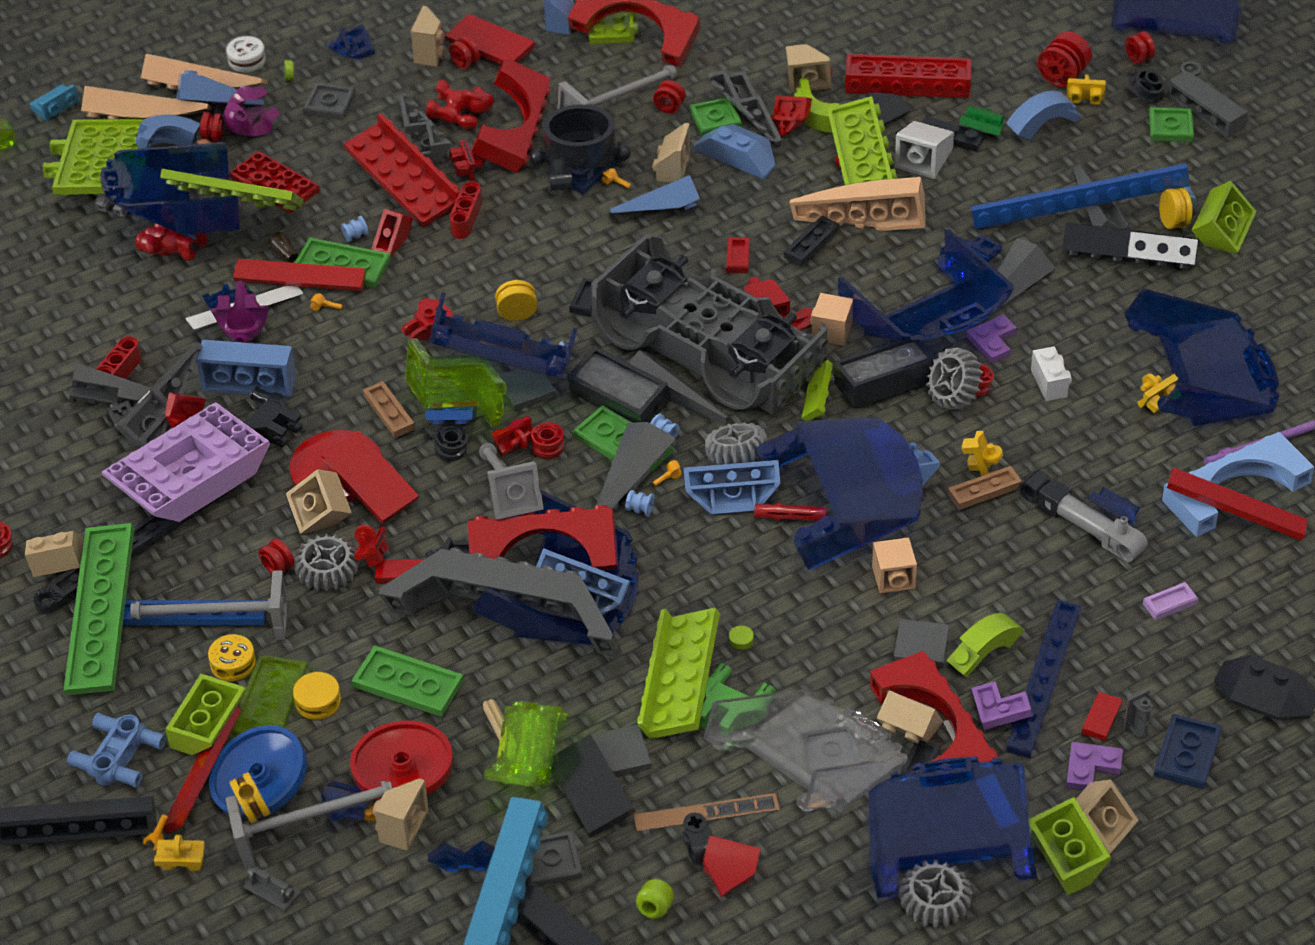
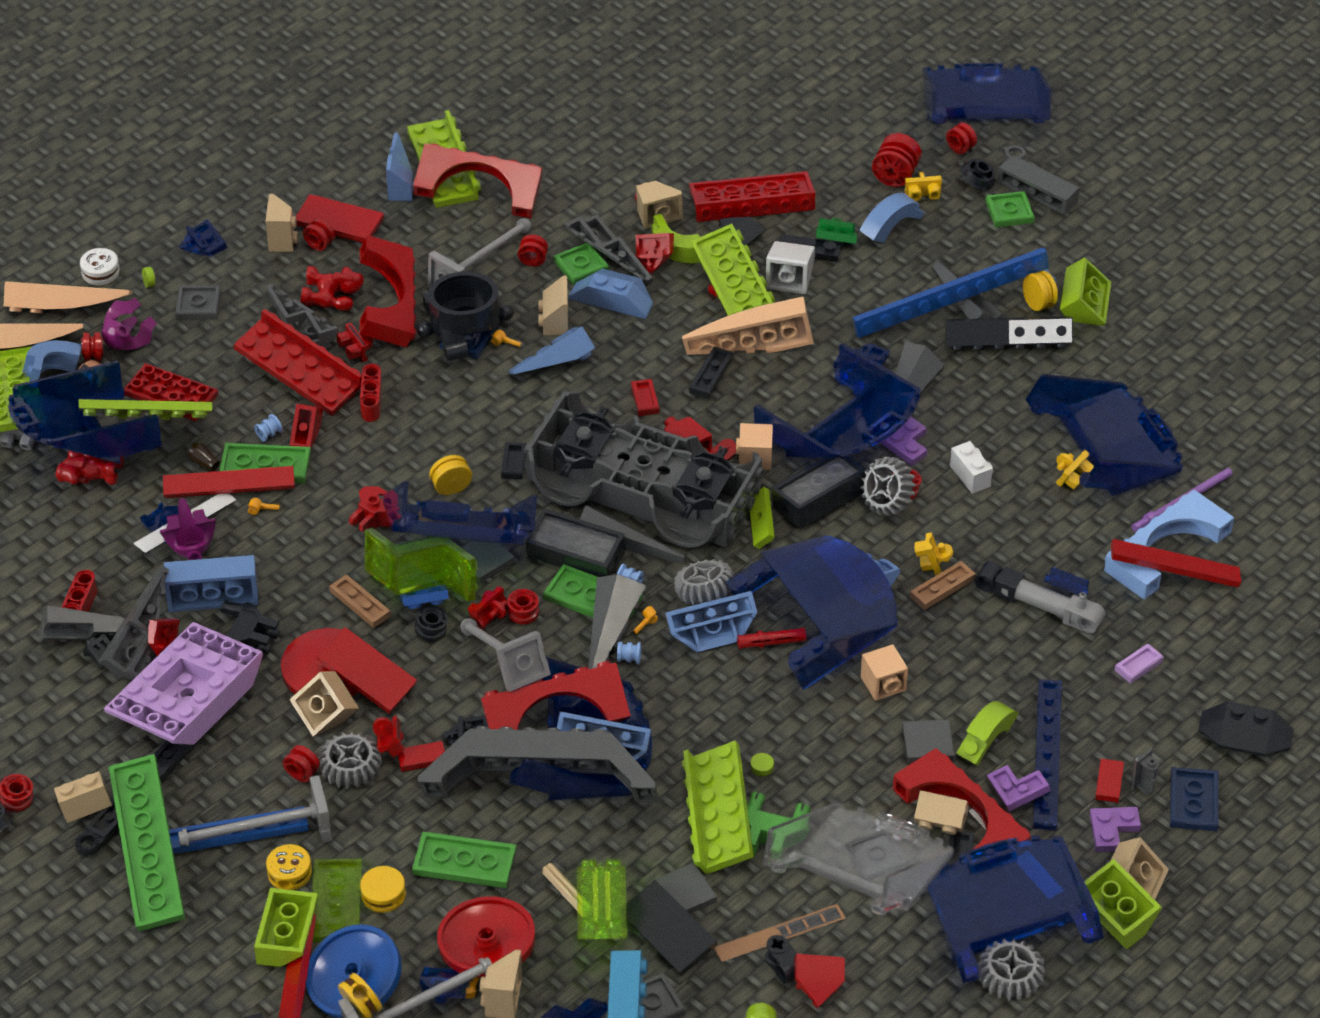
camera: 15 degrees left, 0 degrees up
medium blue piece [67,713,167,788] -> none
medium blue wedge [176,70,264,106] -> none

